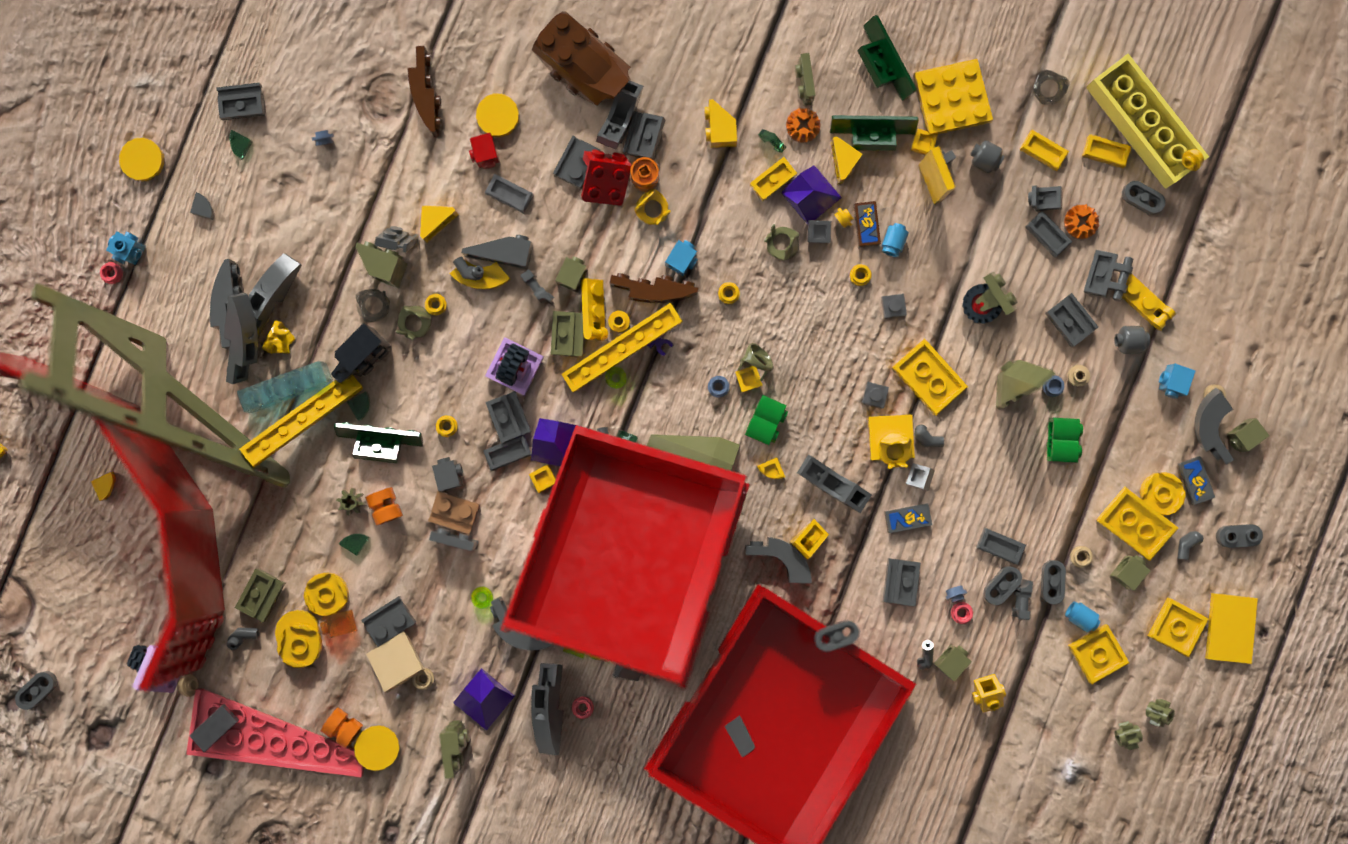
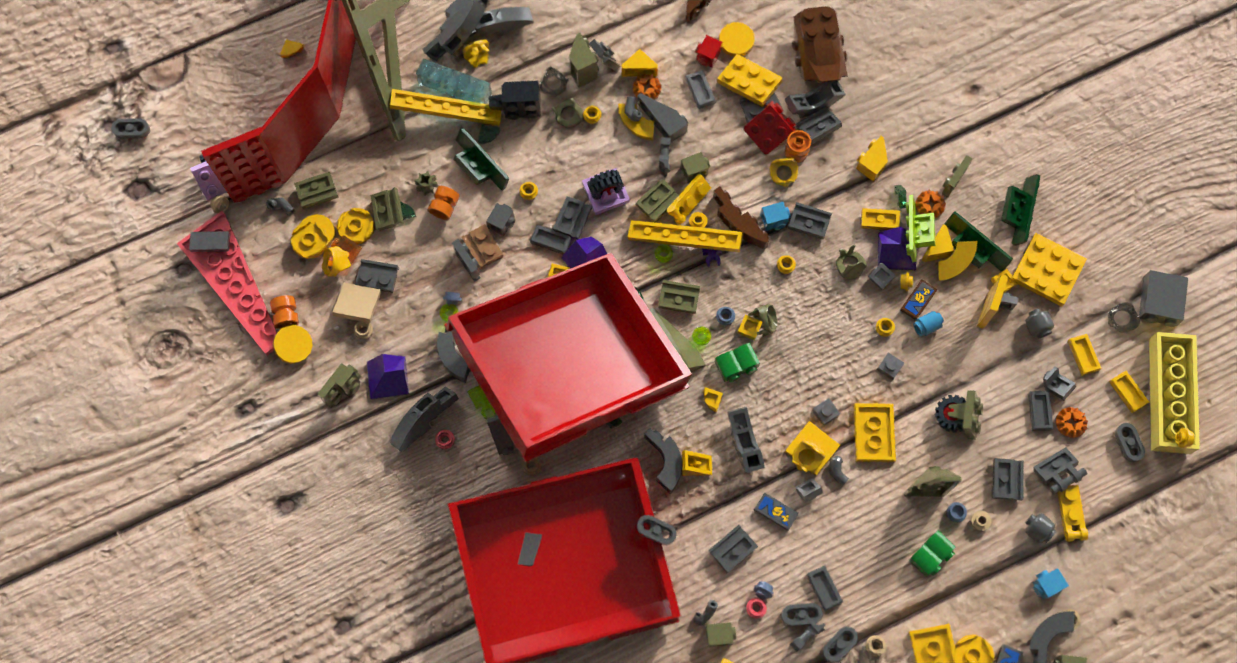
camera: 45 degrees right, 15 degrees down
none -> yellow piece [321,246,351,277]
none -> olive plate [371,187,404,231]
none -> sand blue plate [443,292,462,304]
none -> orange gear [632,73,661,99]
none -> olive plate [658,280,700,314]
none -> clear neon green plate [692,326,711,346]
none -> yellow plate [717,54,783,107]
none -> dark grey plate [788,202,832,240]
none -> lime bracket [906,195,936,262]
none -> yellow tile [938,241,977,281]
none -> dark grey brick [1139,270,1188,327]

